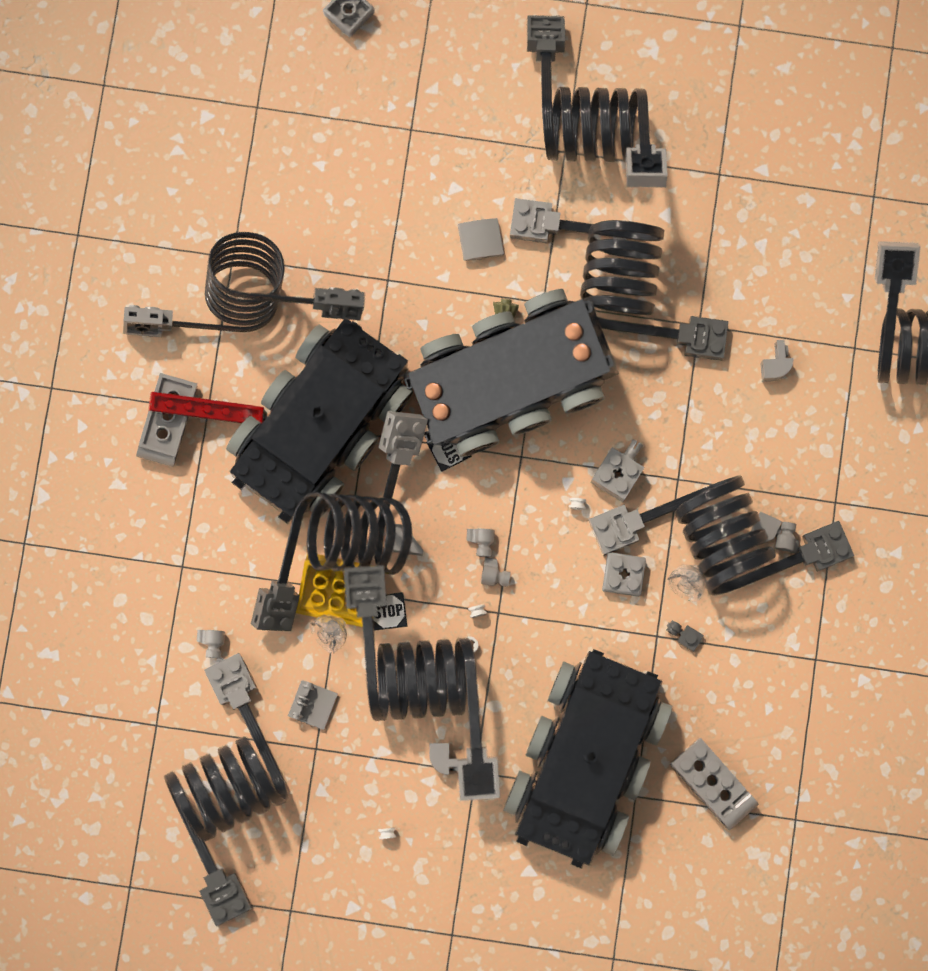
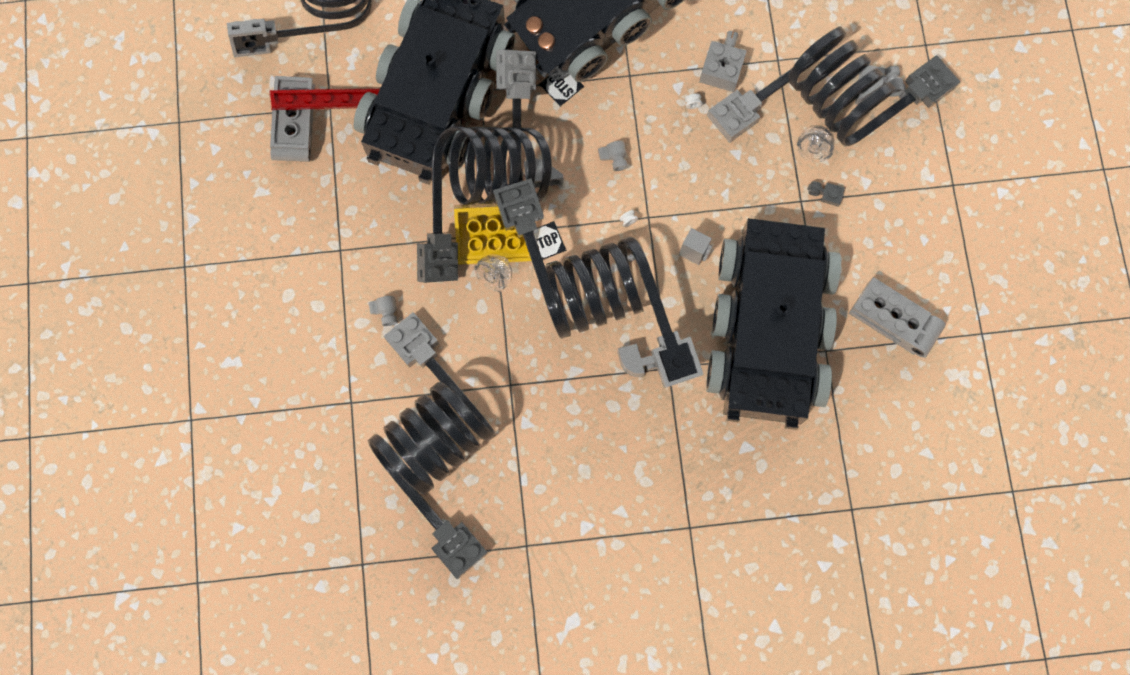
camera: 10 degrees left, 5 degrees down
light grey hinge [288,680,338,730] -> none
white bush [378,827,396,839] -> none
light grey piece [481,557,511,587] -> none
light grey brick [602,552,646,597] -> none
none -> light grey brick [679,228,712,265]

